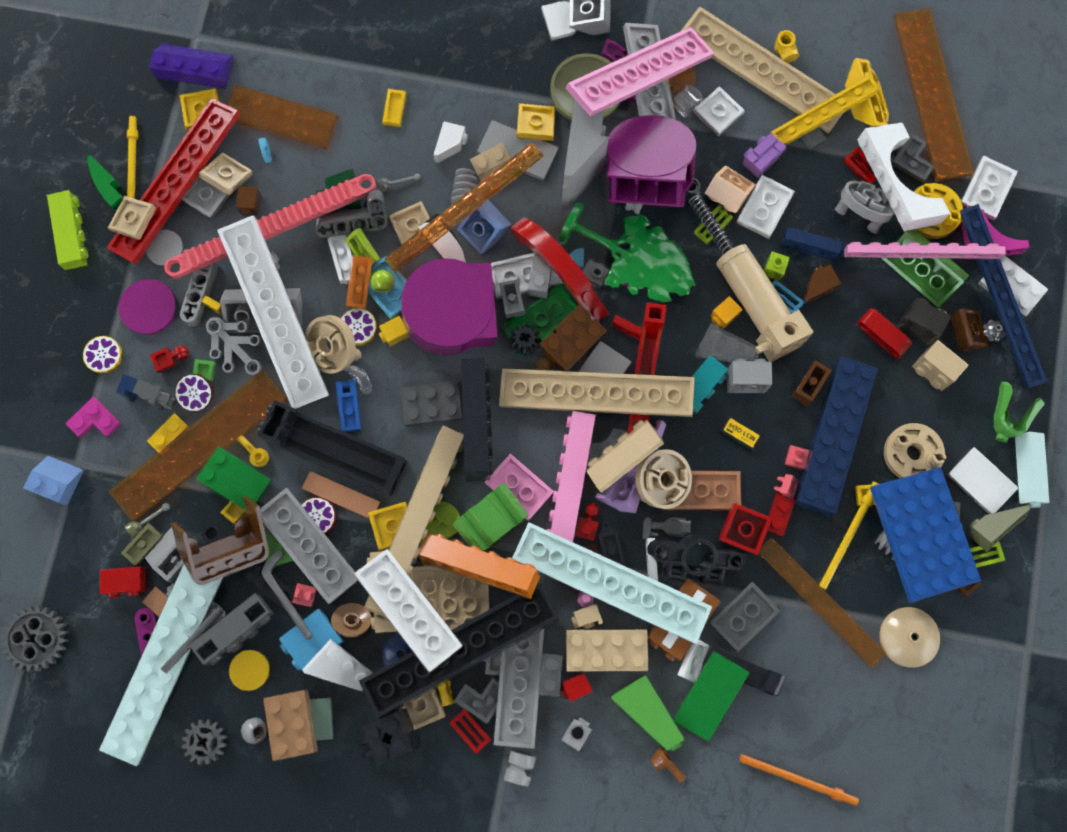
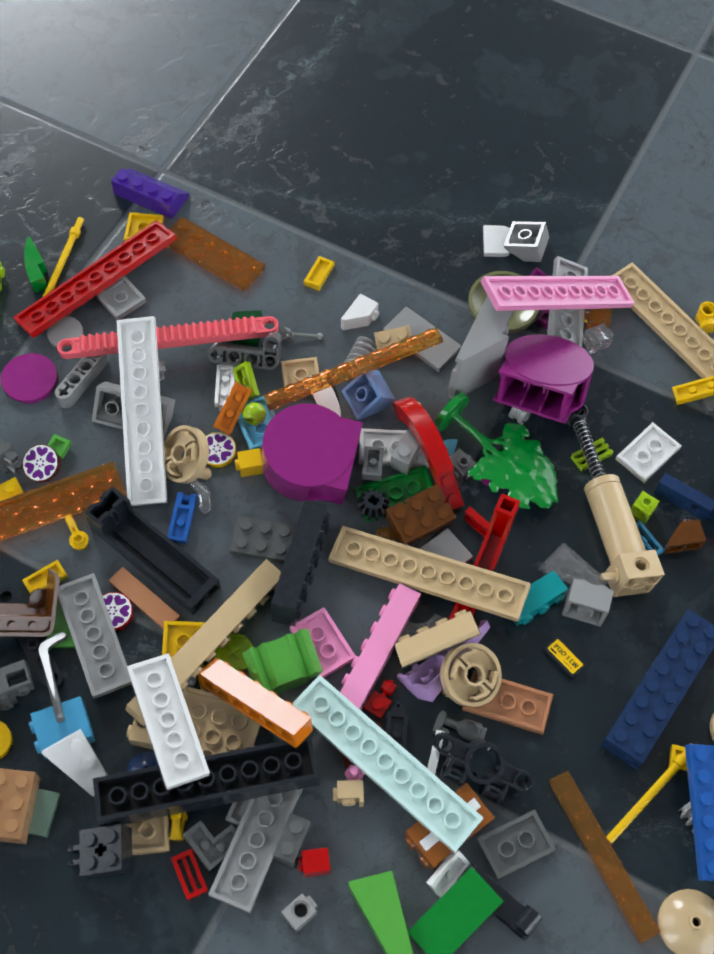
camera: 15 degrees right, 15 degrees down
tan tile [108,196,157,240] -> none
red plate [150,345,189,373] -> none
green slope [196,446,272,510] -> none
tan tile [199,152,252,195] -> none
yellow tile [202,296,222,316] -> none
light grey plant [206,317,262,375] -> none
reddish brown brick [236,186,261,217] -> none
medium azure tile [258,138,272,163] -> none
coral tile [292,583,317,608] -> none
medium nougat dish [331,603,371,637] -> none
light grey wheel [504,751,536,786] -> none
yellow tile [517,103,555,141] -> none
tan brick [566,630,648,671] -> none
white tile [693,86,745,136] -> none
light nougat slope [705,165,756,213] -> none
light orange brick [711,296,743,329] -> none
red brick [718,503,772,555] -> none
medium lavender brick [743,133,786,178] -> none
red plate [767,493,795,537] -> none
coral tile [774,474,799,499] -> none
coral tile [785,445,809,470] -> none
reddish brown brick [791,360,832,407] -> none

